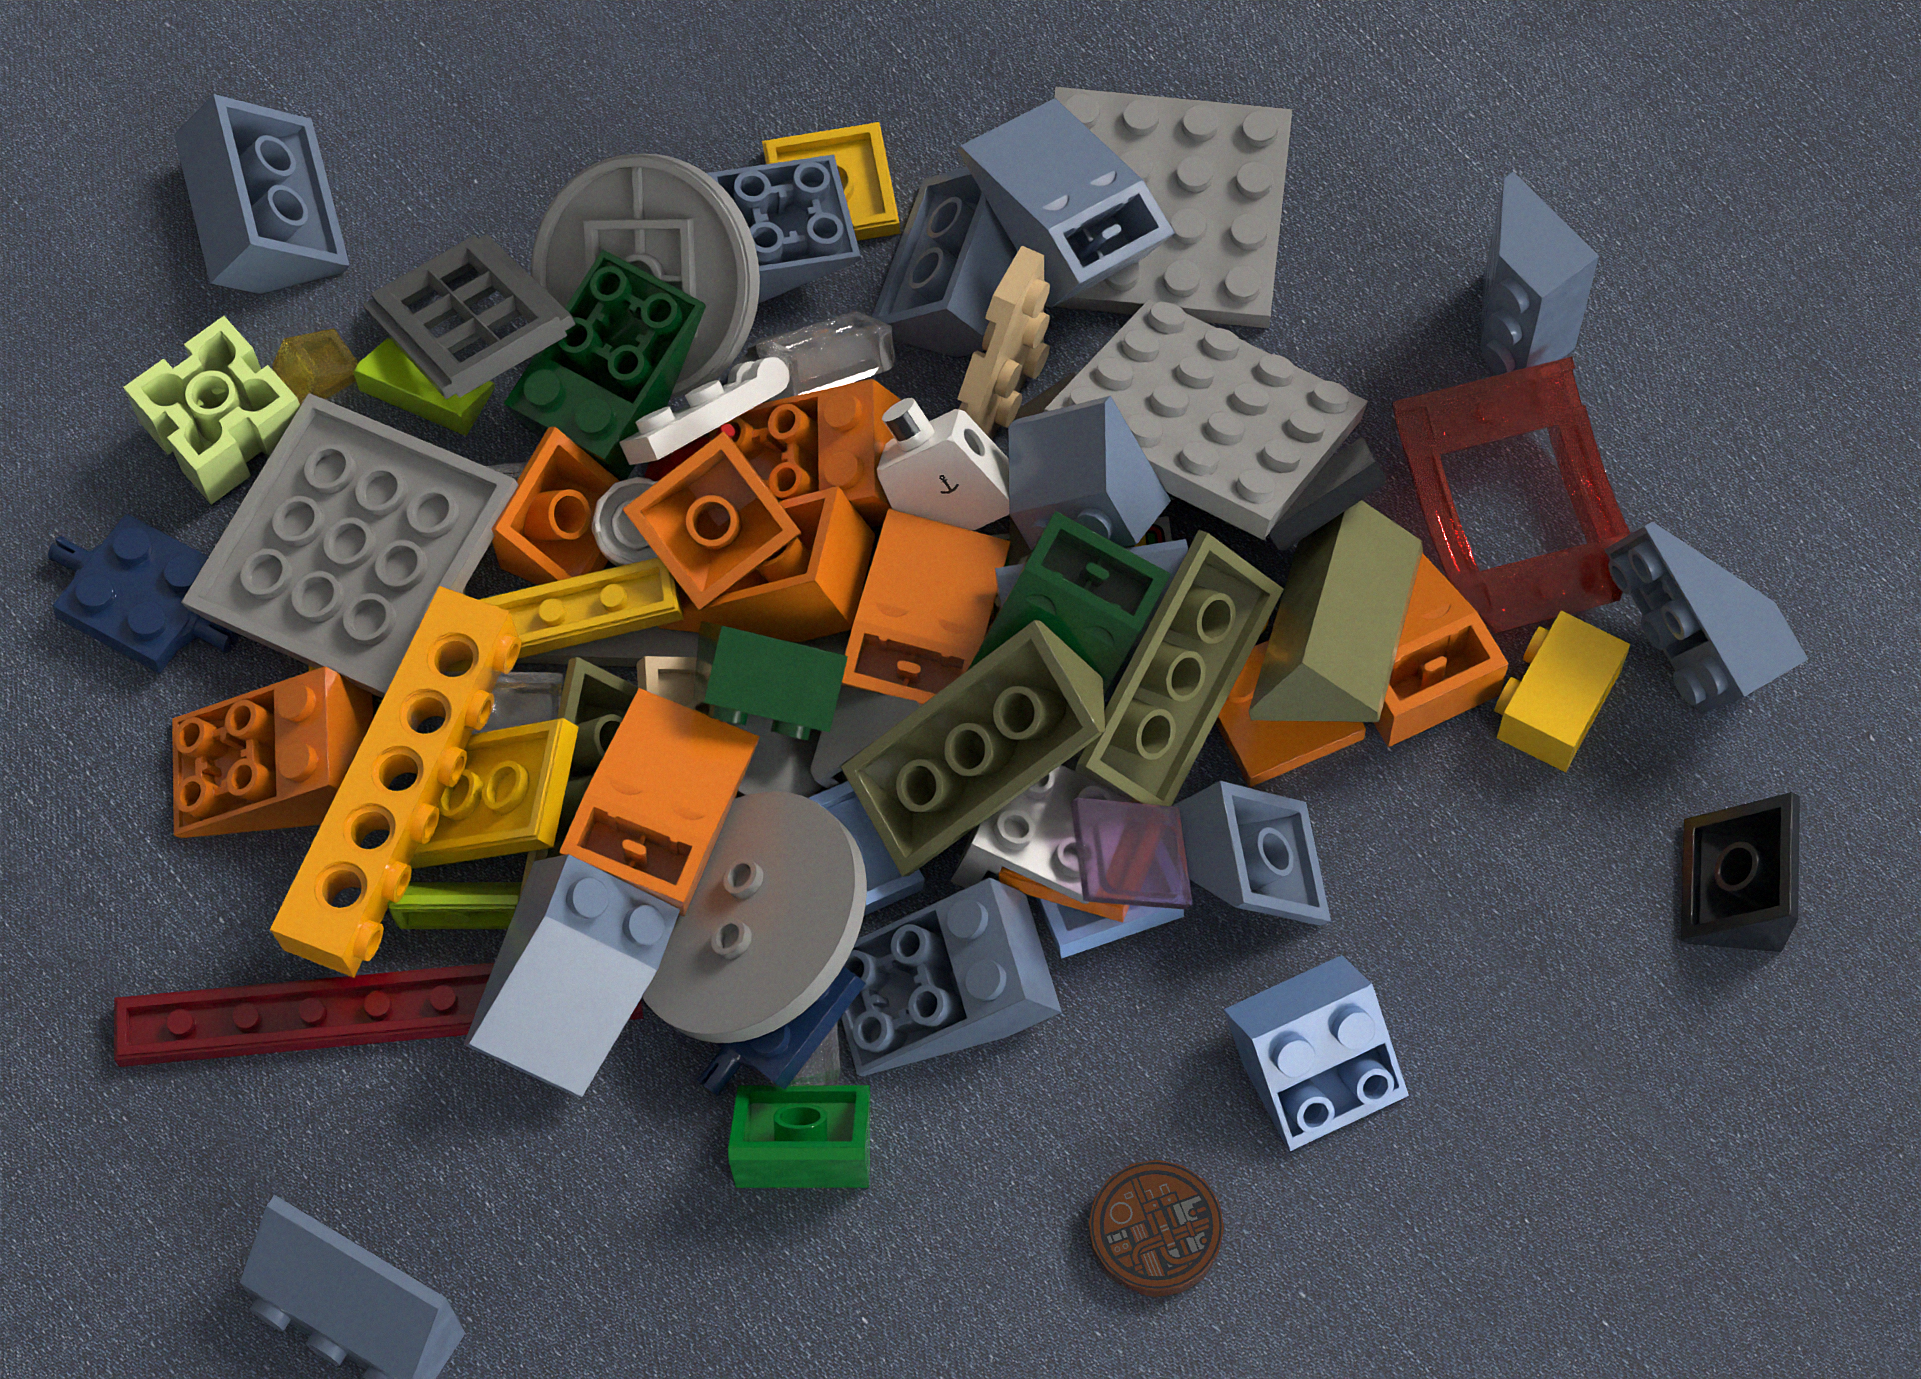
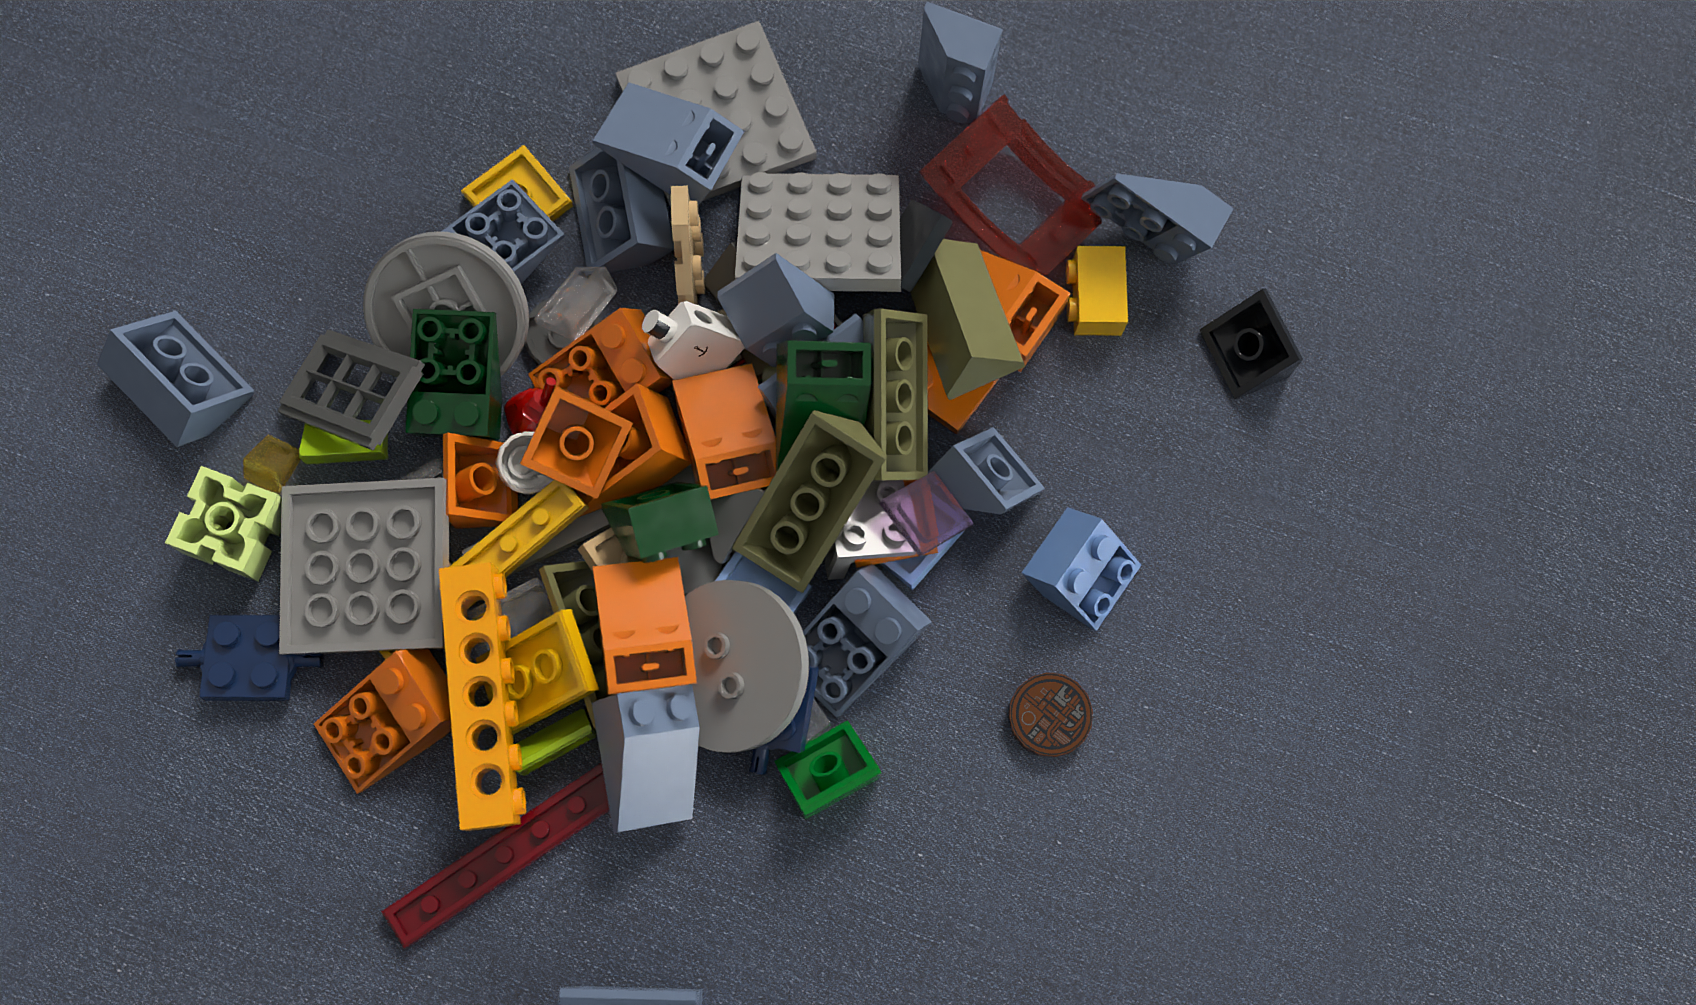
camera: 35 degrees left, 10 degrees up
white plate [619,357,790,465] -> none

